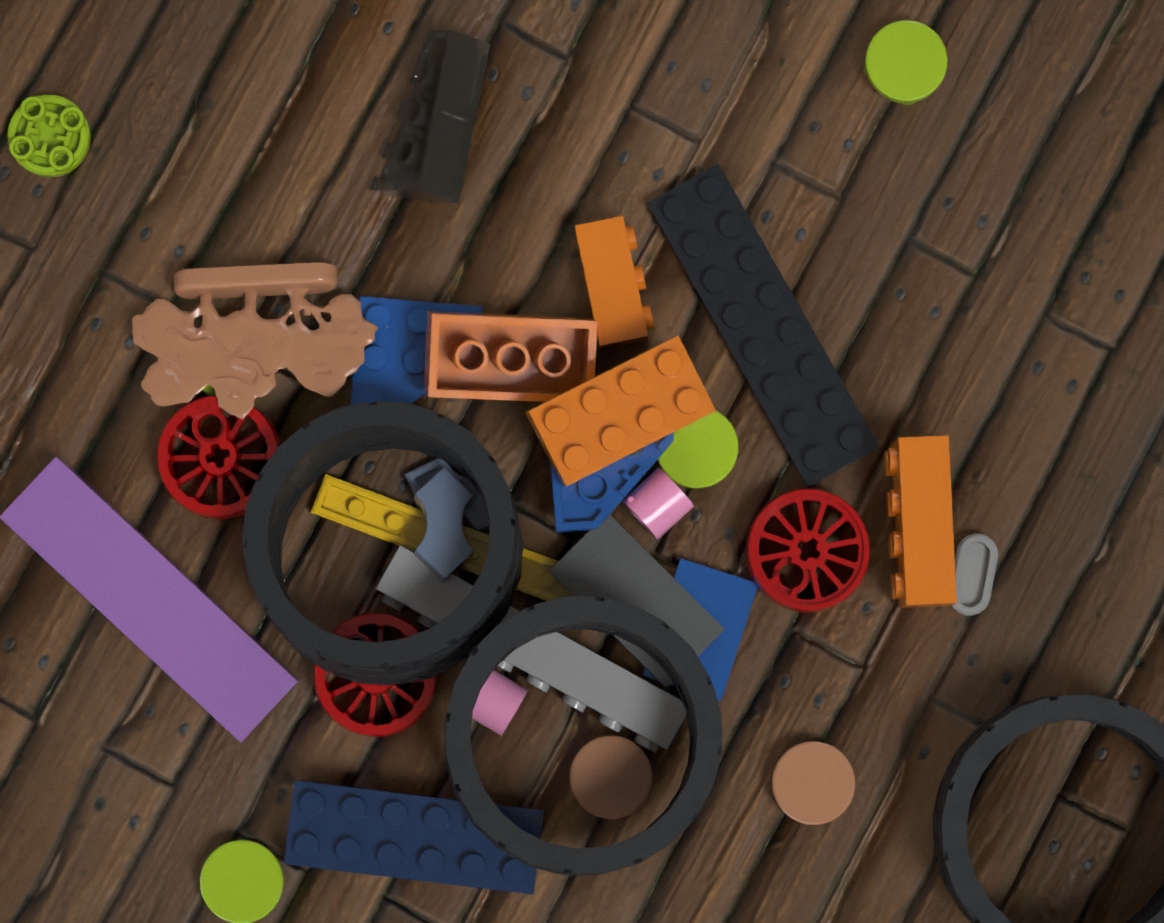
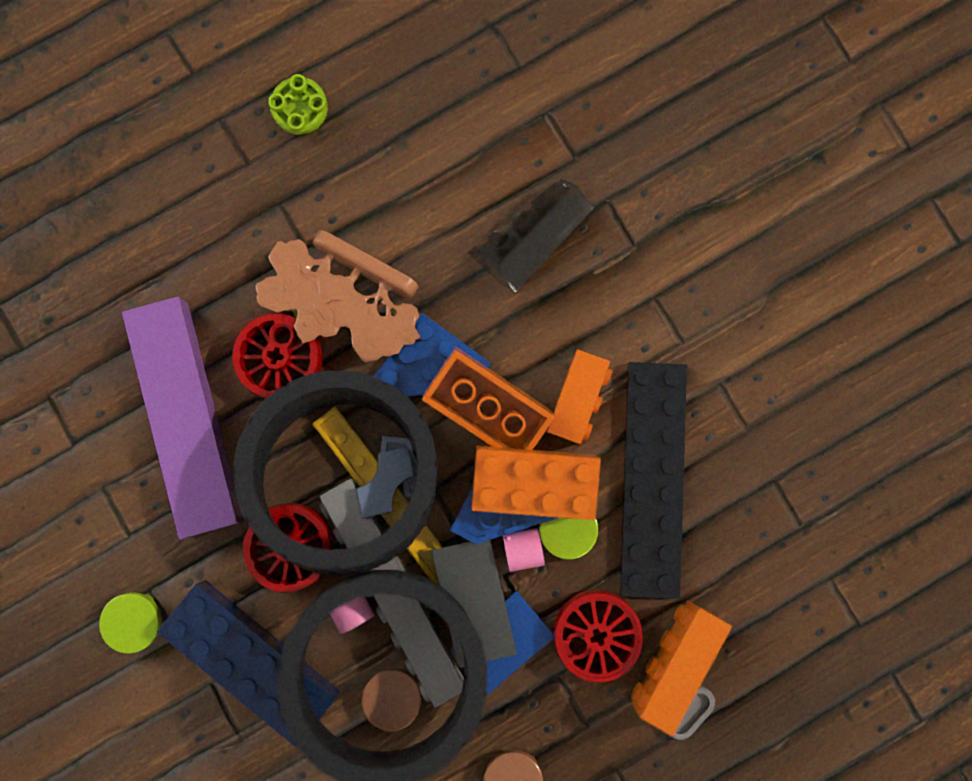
camera: 30 degrees right, 0 degrees up
lime tile [864,20,948,105] -> none

